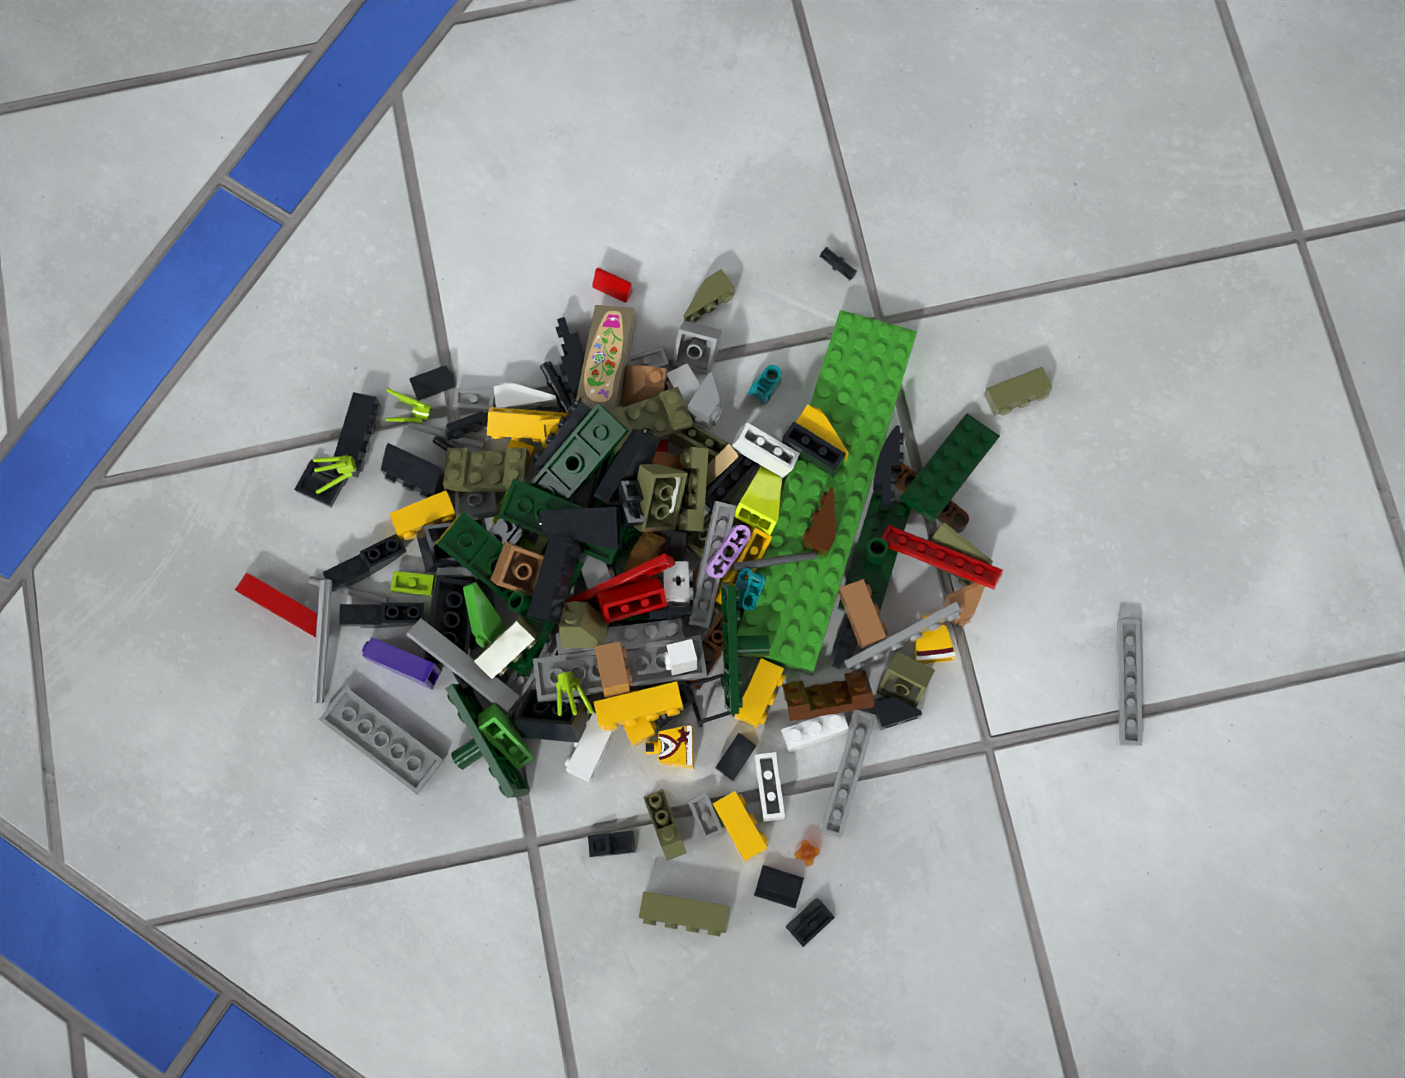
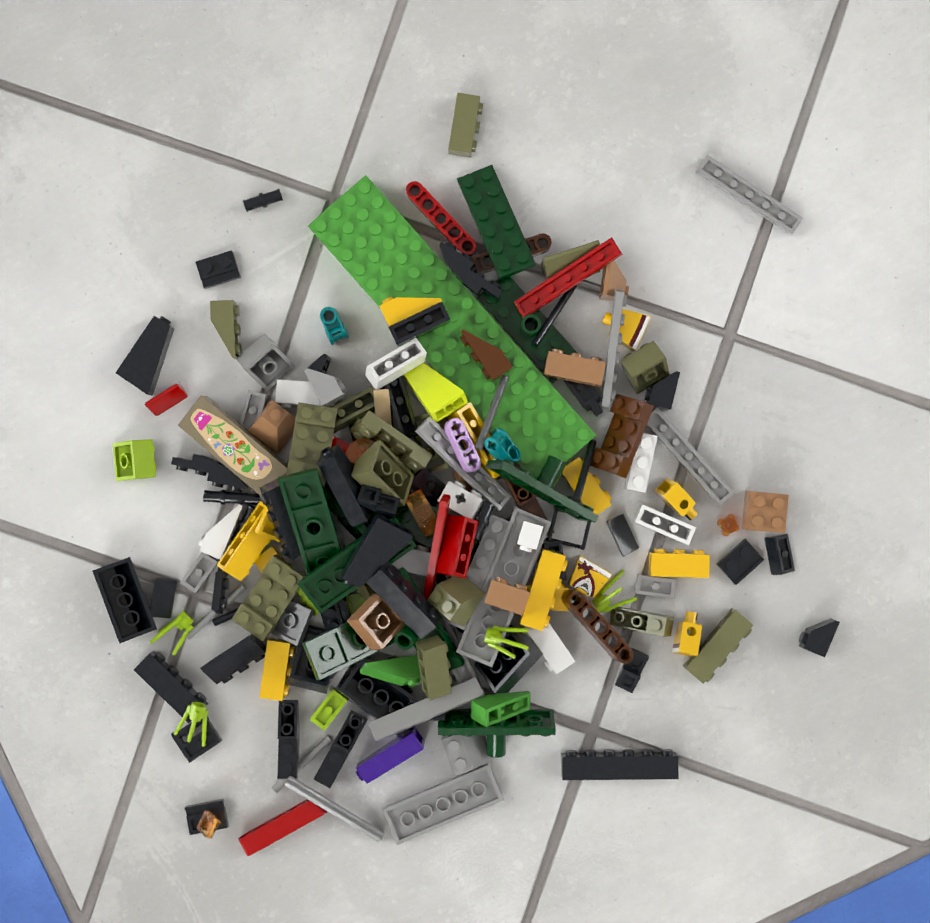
camera: 70 degrees left, 15 degrees up
none -> black slope [92,557,157,644]
none -> lime slope [112,439,157,481]
none -> black slope [116,316,174,396]
none -> black plate [185,799,229,835]
none -> black plate [195,250,241,289]
none -> clear orange plate [196,810,220,839]
none -> black slope [308,354,331,374]
none -> red beam [406,181,476,257]
none -> light grey slope [441,735,491,776]
none -> black bar [531,285,577,347]
none -> reddish brown beam [561,589,634,664]
none -> black brick [561,749,679,780]
none -> black bar [573,439,597,502]
none -> lime plant [592,569,637,613]
none -> yellow torso [654,478,698,520]
none -> yellow torso [672,611,702,657]
none -> medium nougat brick [742,491,789,533]
none -> black slope [799,618,840,657]

